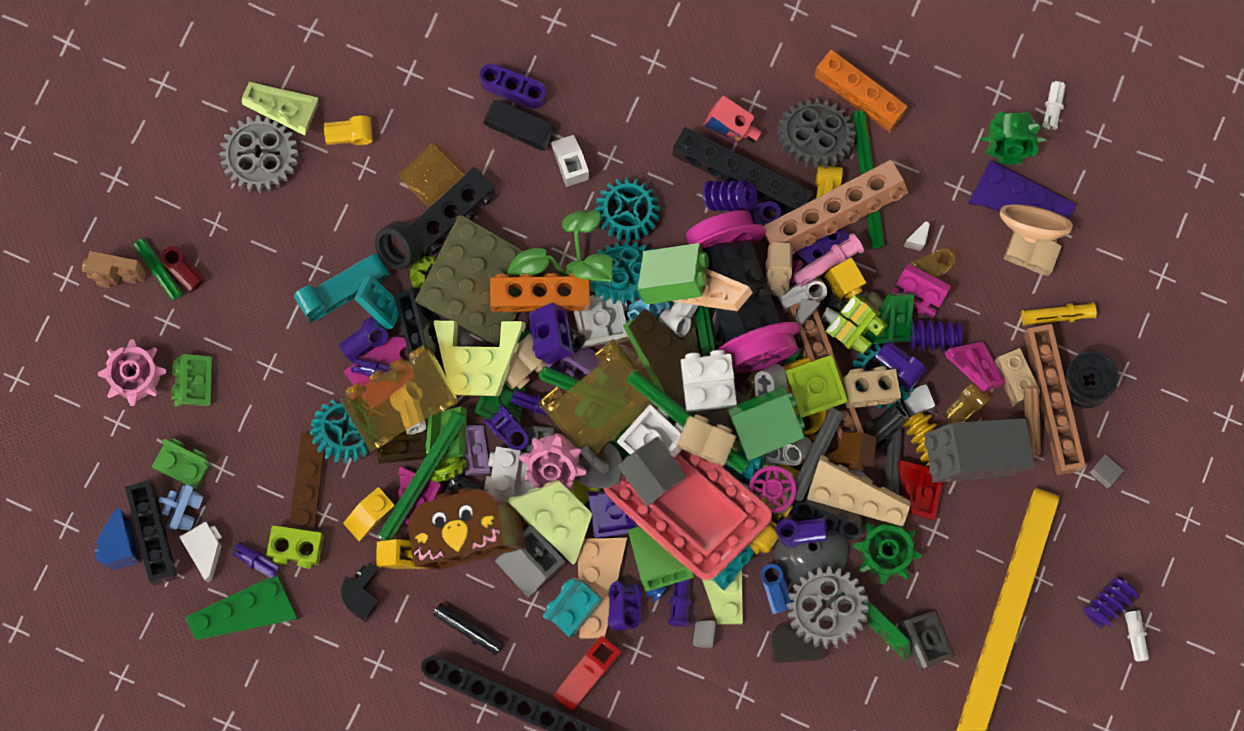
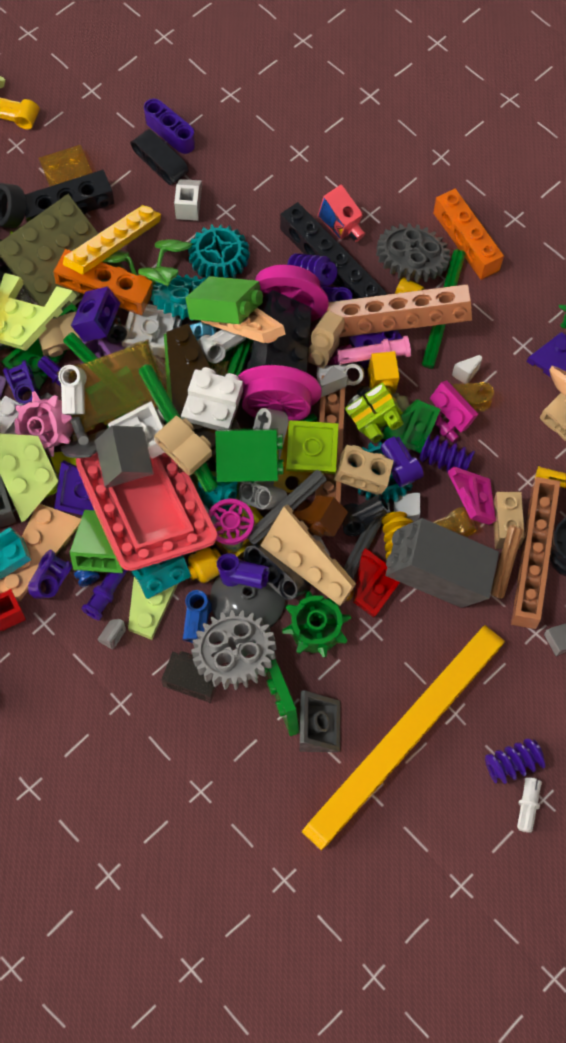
camera: 25 degrees right, 10 degrees down
none -> white piece [58,365,87,415]
none -> yellow plate [63,205,161,275]

